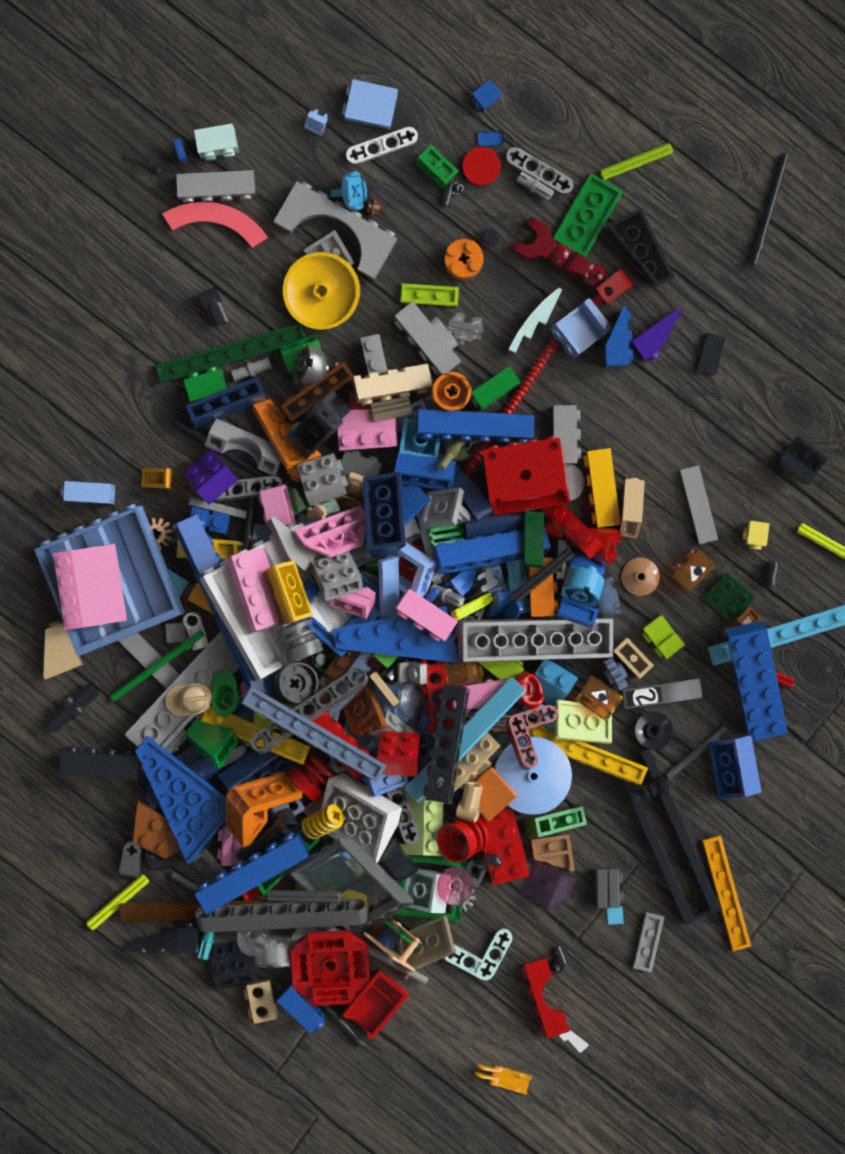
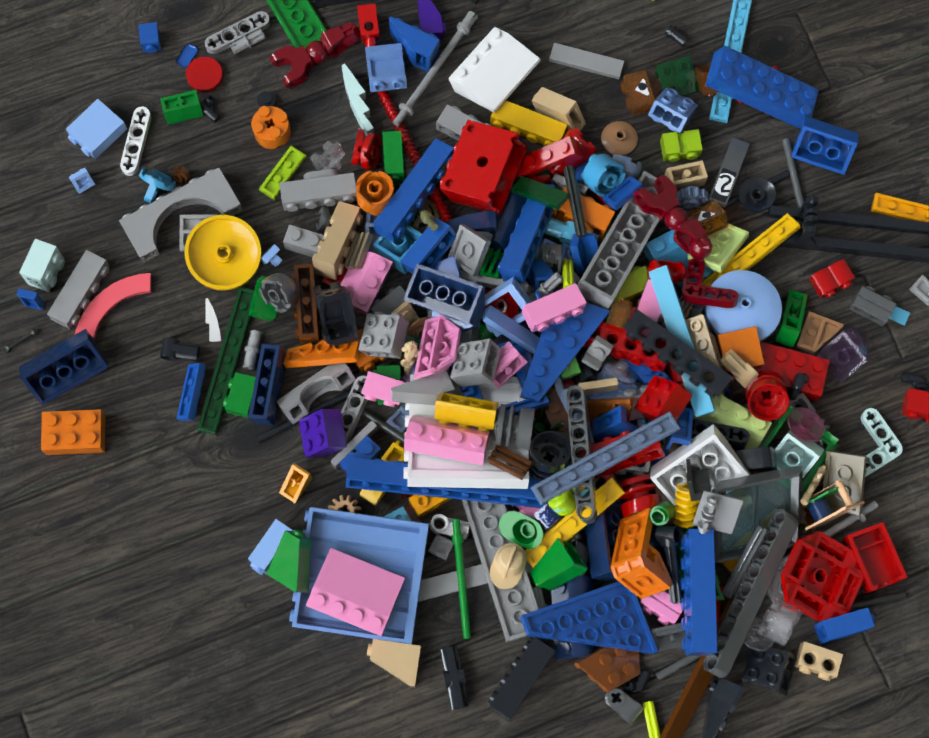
camera: 65 degrees left, 15 degrees down
teal axle [197,932,215,960] -> none
light yellow brick [743,521,770,550] -> none
none -> dark blue slope [19,329,108,406]
none -> orange brick [41,410,105,455]
none -> blue plate [176,363,206,421]
none -> white sticker [206,298,221,342]
none -> light blue tile [261,244,282,267]
none -> slope [266,529,311,593]
none -> dark grey tile [316,206,331,233]
none -> red tile [351,128,365,165]
none -> red tile [360,133,382,170]
none -> light grey bar [393,11,478,126]
none -> white slope [448,27,541,113]
none -> reddish brown tile [487,446,532,480]
none -> blue panel [593,405,637,441]
none -> dark red piece [634,175,713,262]
none -> medium blue brick [648,87,698,133]
none -> green brick [650,501,676,526]
none -> pearl dark grey panel [686,459,711,501]
none -> light grey hinge [692,491,743,534]
none -> tan animal [800,464,826,505]
none -> red brick [809,259,855,298]

